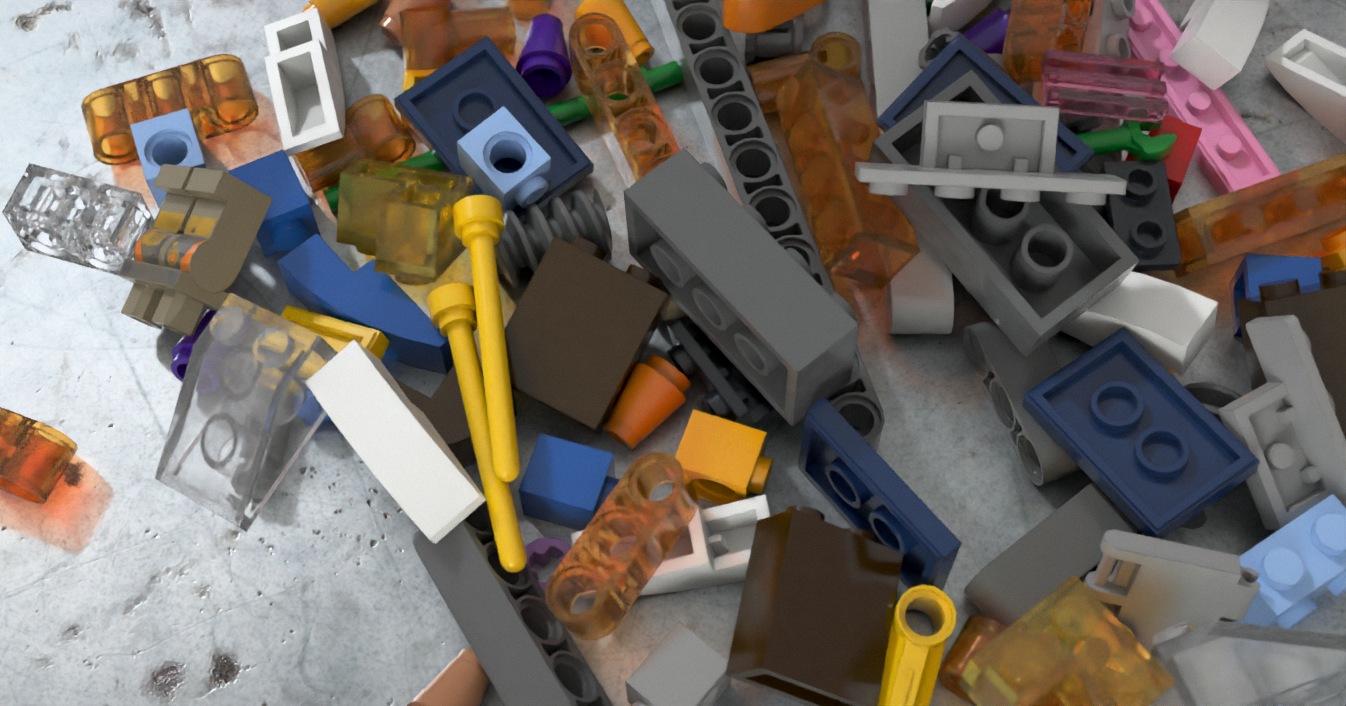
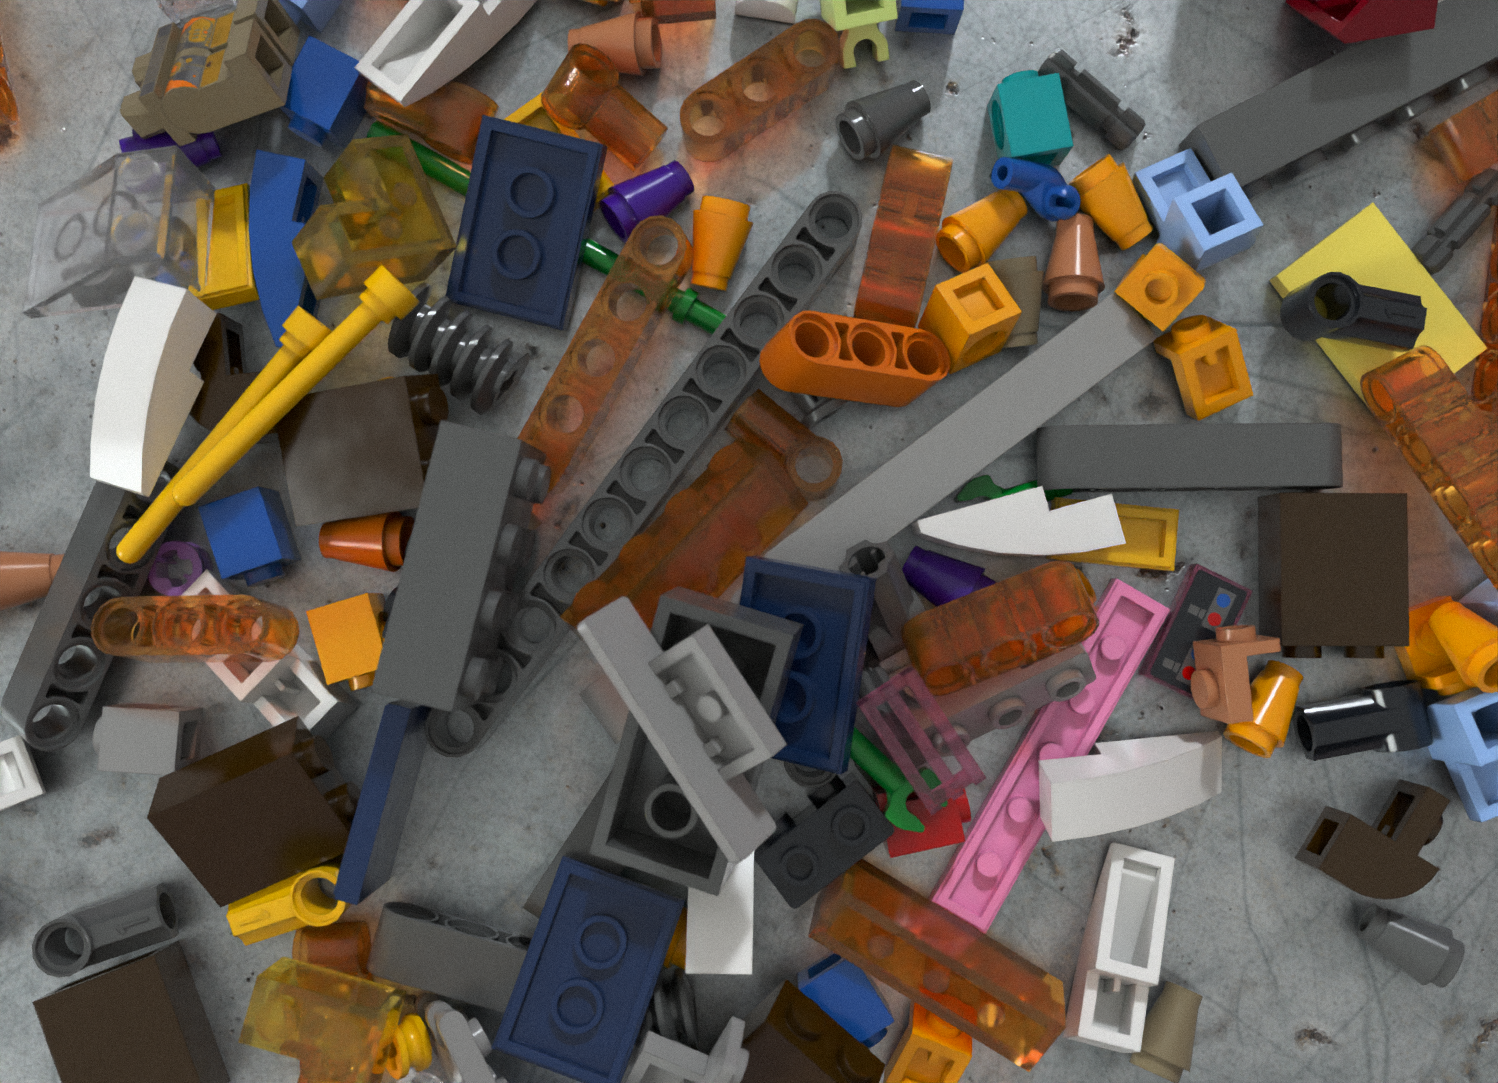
camera: 50 degrees right, 25 degrees up
light blue brick [457,106,551,213] -> none

